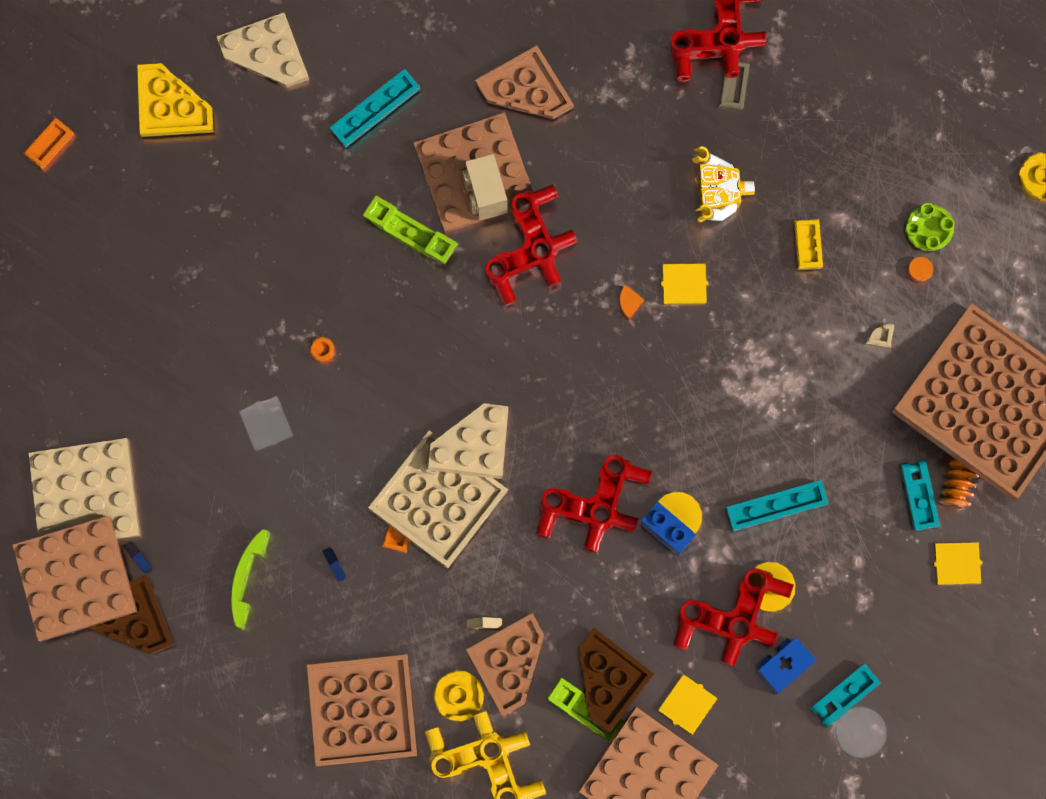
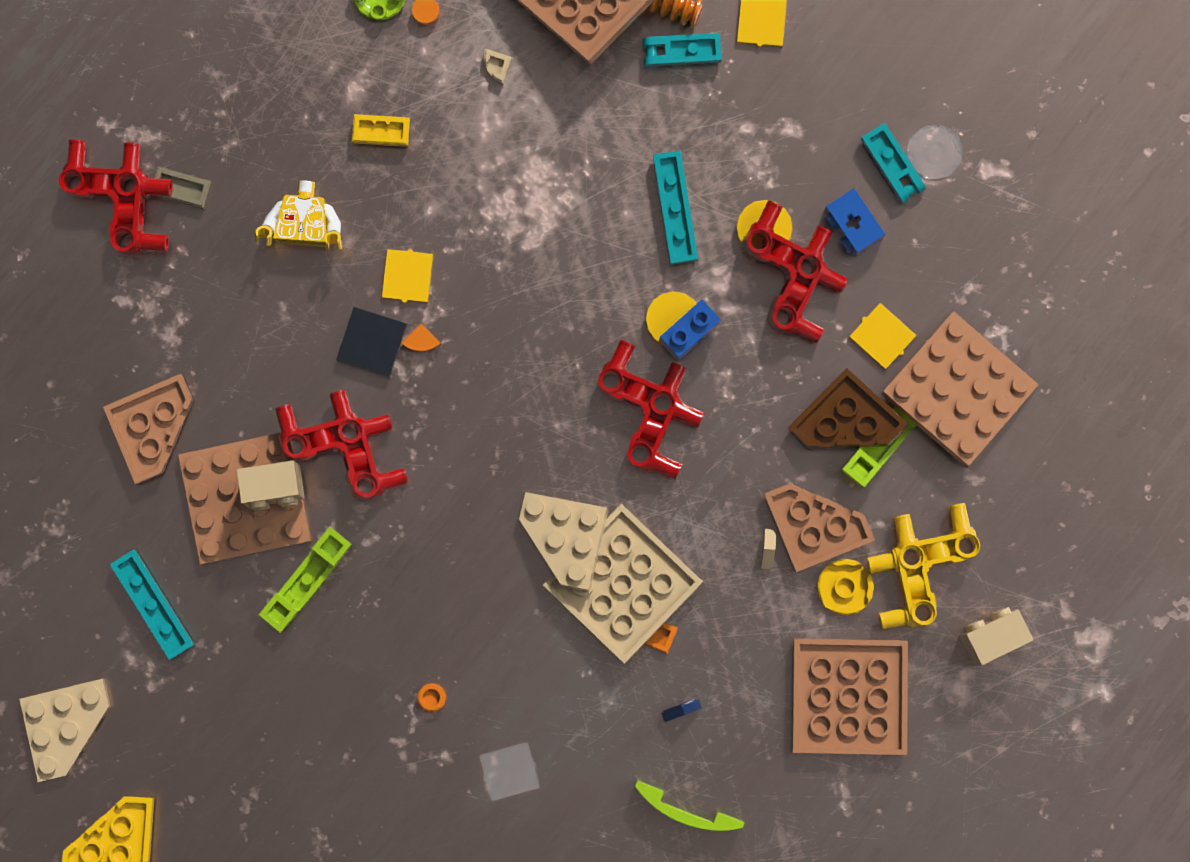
camera: 80 degrees left, 5 degrees up
none -> black tile [336,307,407,378]

